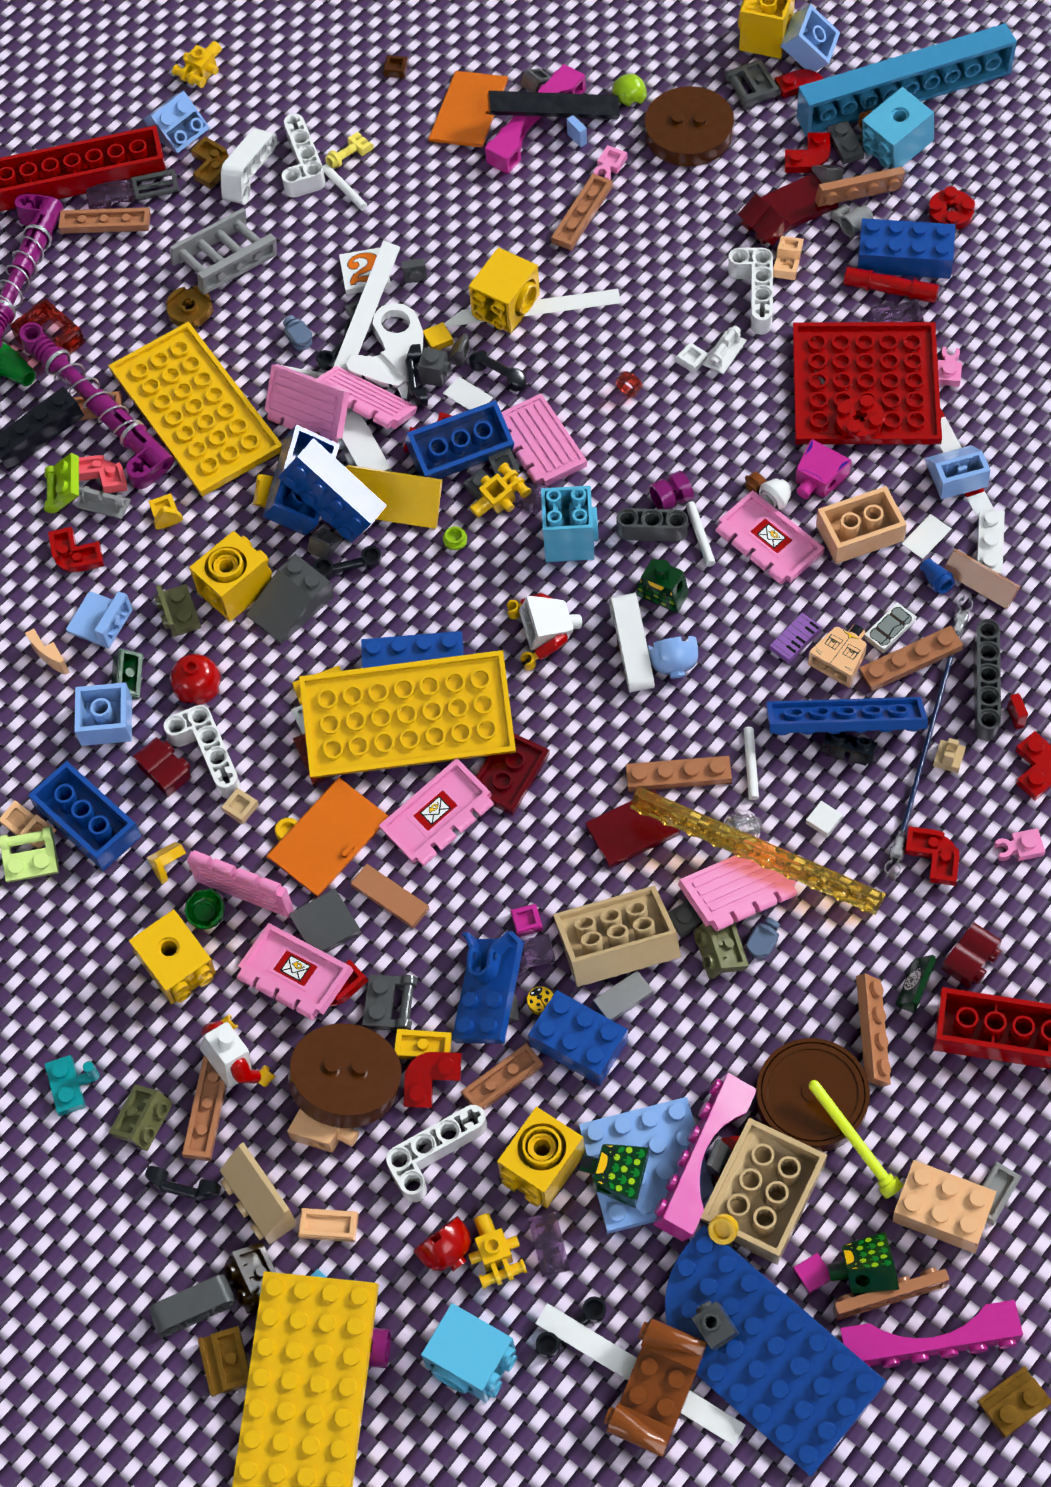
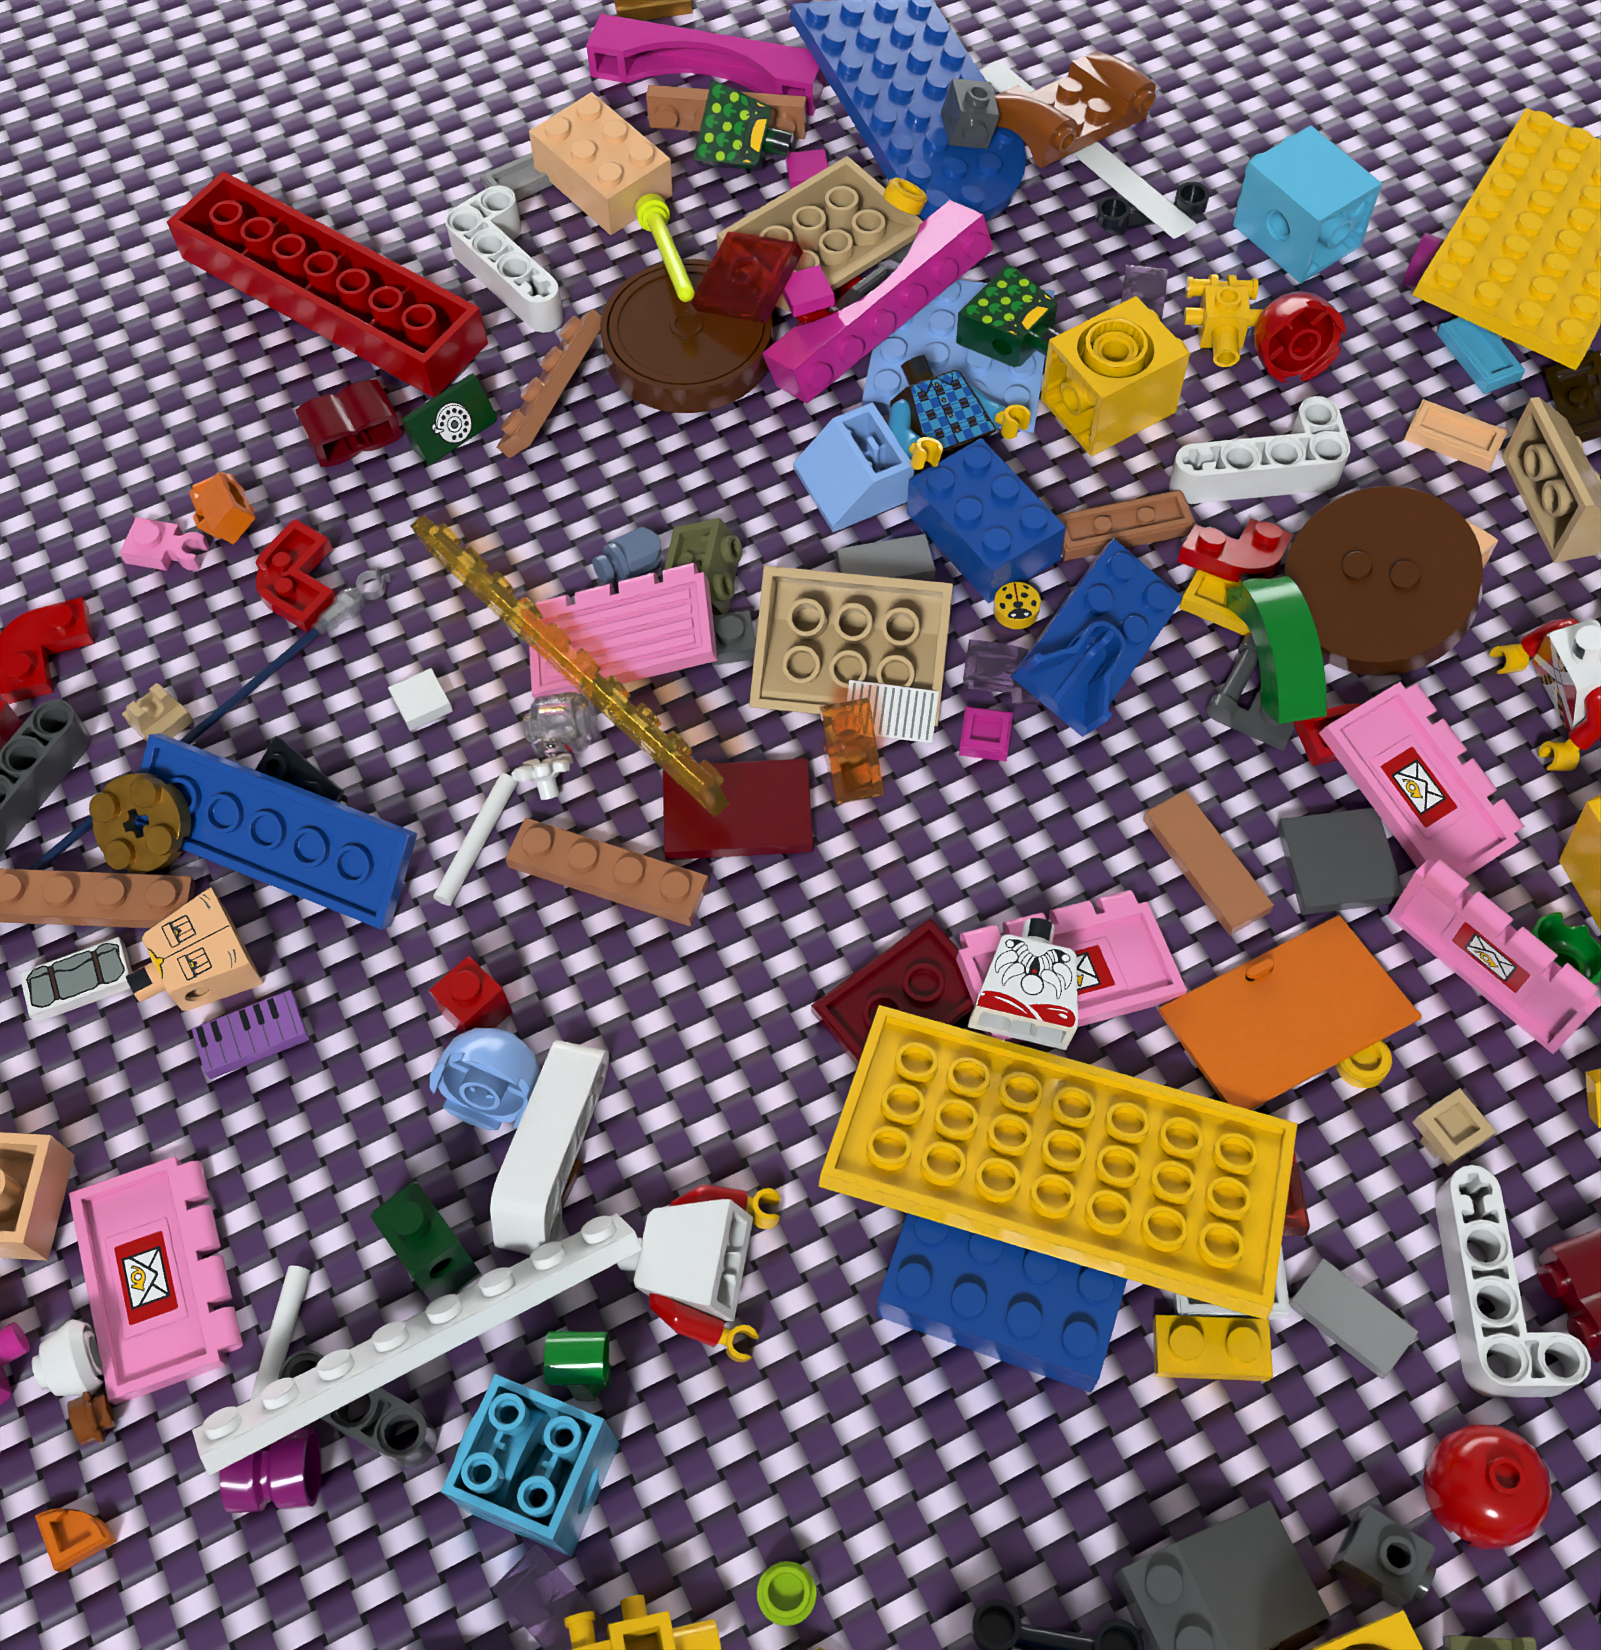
camera: 160 degrees left, 0 degrees up
none -> orange tile [35,1508,117,1572]
none -> pearl gold plate [89,773,191,873]
none -> orange piece [189,472,255,545]
none -> white plate [192,1213,642,1476]
none -> red brick [429,955,513,1034]
none -> white beam [445,185,564,333]
none -> white plant [511,753,573,800]
none -> green piece [544,1331,612,1401]
none -> clear red tile [690,231,803,324]
none -> dark pink tile [779,265,835,317]
none -> light blue slope [793,402,914,532]
none -> clear orange slope [819,698,884,804]
none -> white sticker [842,680,939,743]
none -> torso [888,355,1031,470]
none -> torso [968,918,1078,1050]
none -> green arch [1226,576,1327,724]
none -> light grey tile [1289,1258,1418,1379]
none -> dark grey brick [1330,1505,1436,1608]

